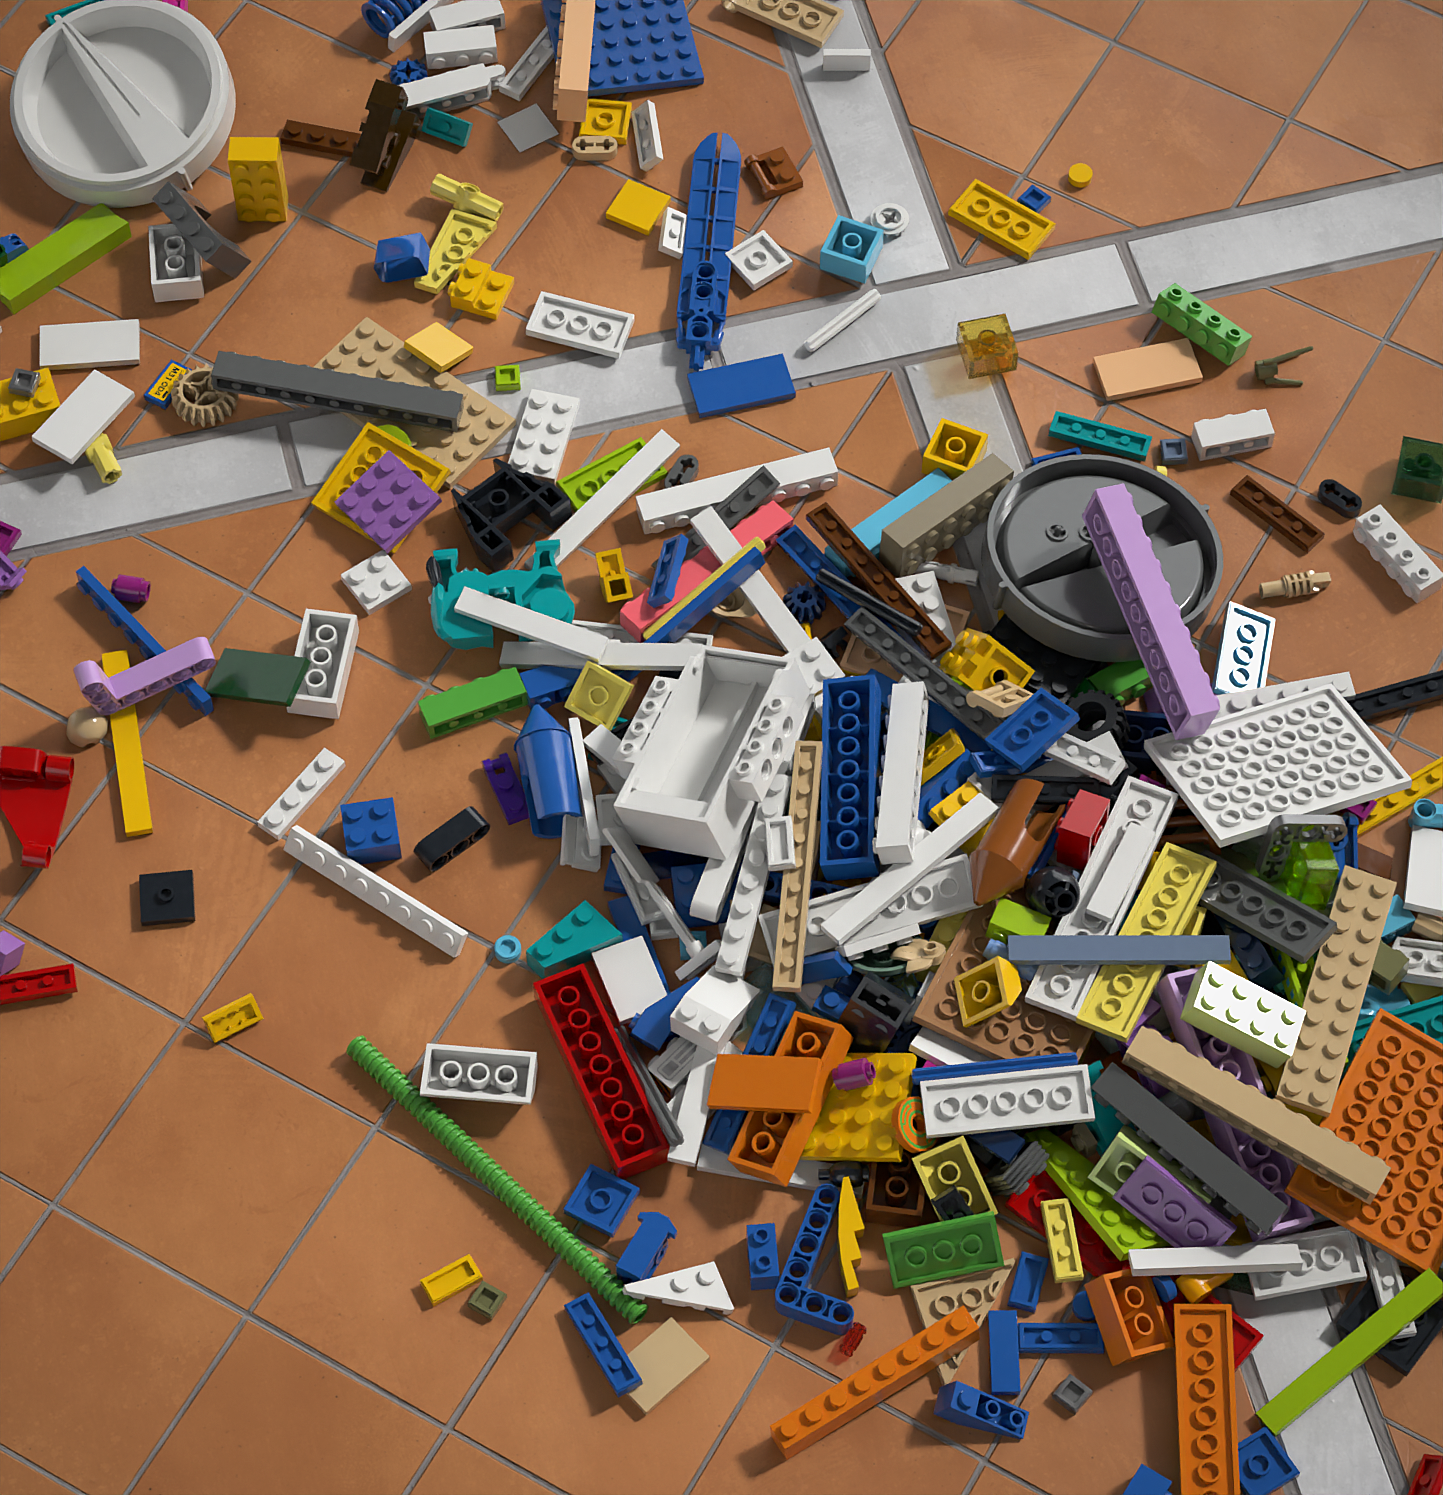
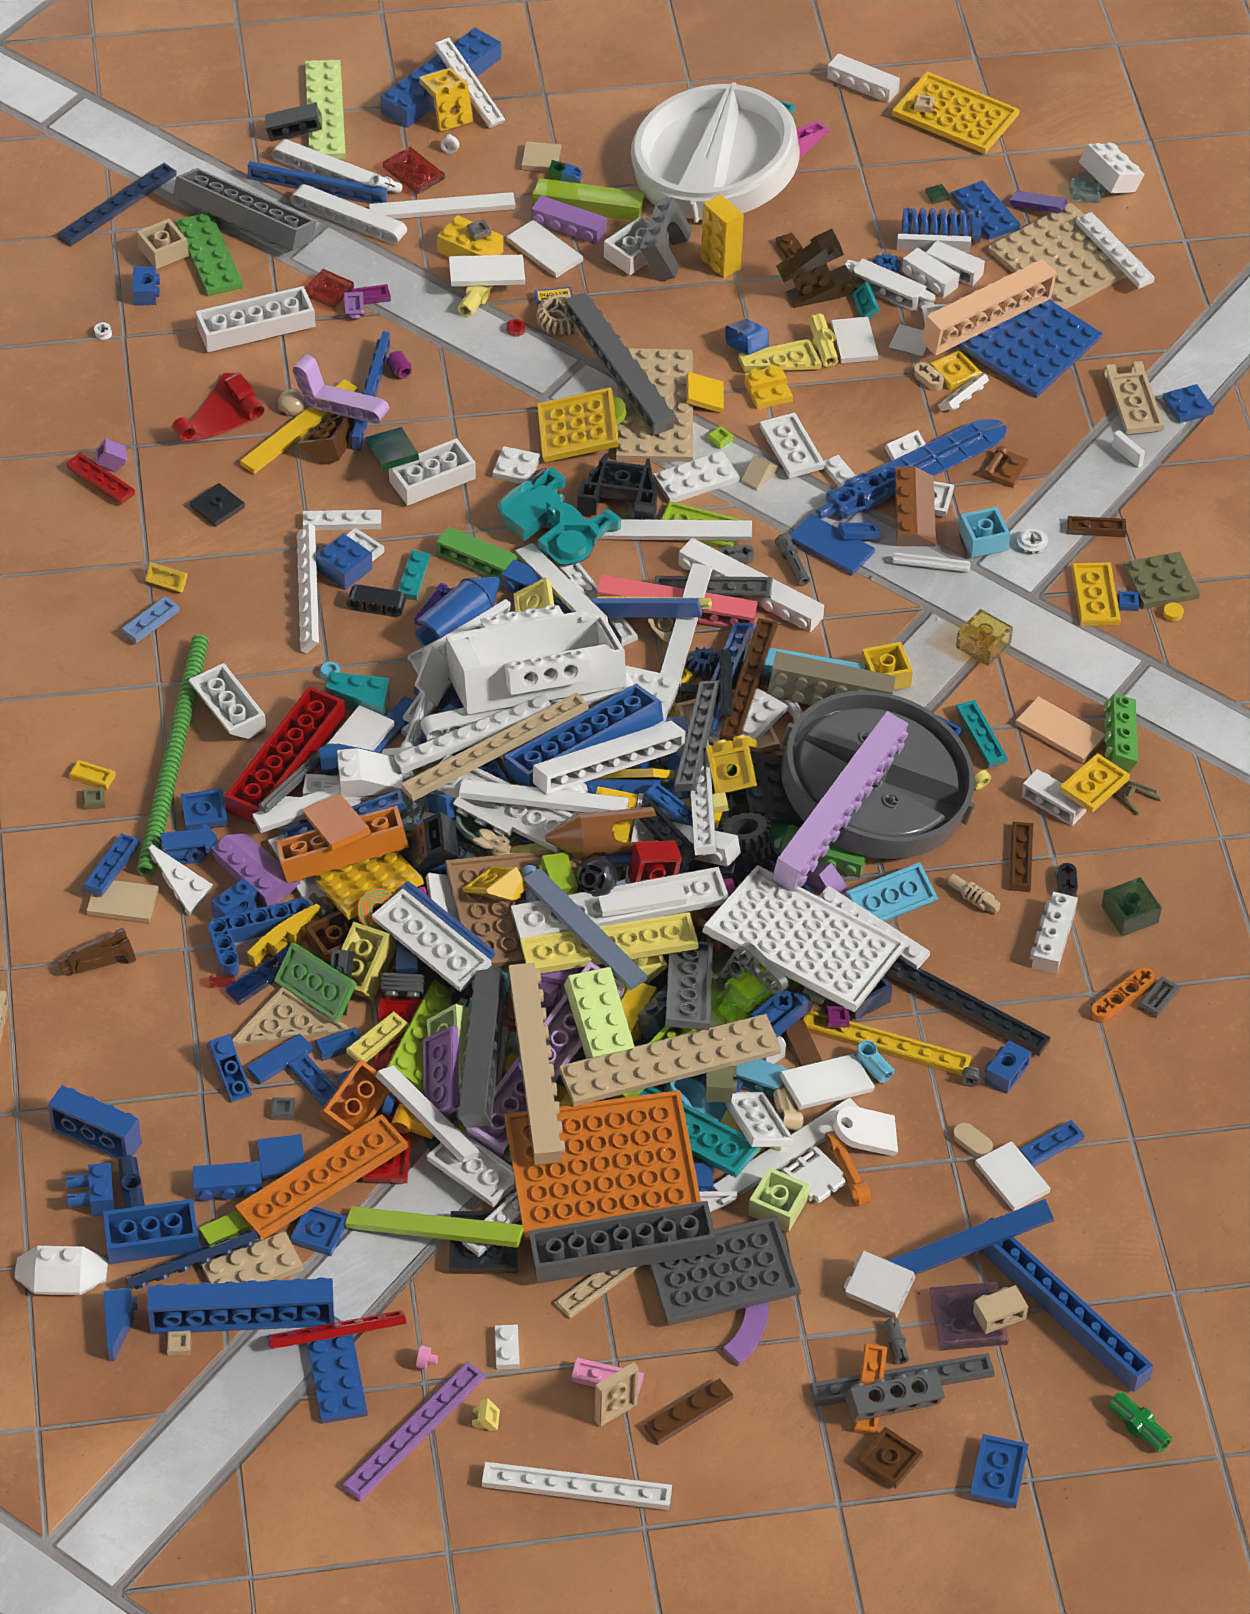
camera: 50 degrees right, 10 degrees down
medium lavender plate [335,450,442,554] -> none
white tile [454,586,609,663] -> none
yellow brick [594,548,633,603] -> none
yellow tile [606,179,671,236] -> none
blue plate [647,534,689,608] -> none
white tile [764,815,796,871] -> none
orange brick [770,1305,980,1460] -> none
magenta brick [832,1058,876,1091] -> none
tan plate [966,680,1033,718] -> none
blue plate [985,688,1080,772] -> none
sand blue tile [1159,438,1188,465] -> none
none -> reddish brown piece [58,927,136,975]
none -> medium blue plate [122,596,180,644]
none -> medium lavender slope [211,833,301,907]
none -> clear blue tile [226,944,291,1006]
none -> blue tile [257,1134,305,1180]
none -> reddish brown wedge [298,413,354,463]
none -> white plate [347,528,385,562]
none -> teal plate [398,550,430,601]
none -> red tile [507,319,525,337]
none -> medium lavender brick [531,196,607,244]
none -> tan slope [741,455,779,491]
none -> dark grey pin [775,533,810,586]
none -> white plate [824,455,856,488]
none -> white tile [831,317,878,363]
none -> blue tile [838,522,881,540]
none -> dark orange slope [894,467,936,546]
none -> yellow plate [1059,753,1130,813]
none -> reddish brown tile [1067,516,1126,537]
none -> olive plate [1124,552,1200,609]

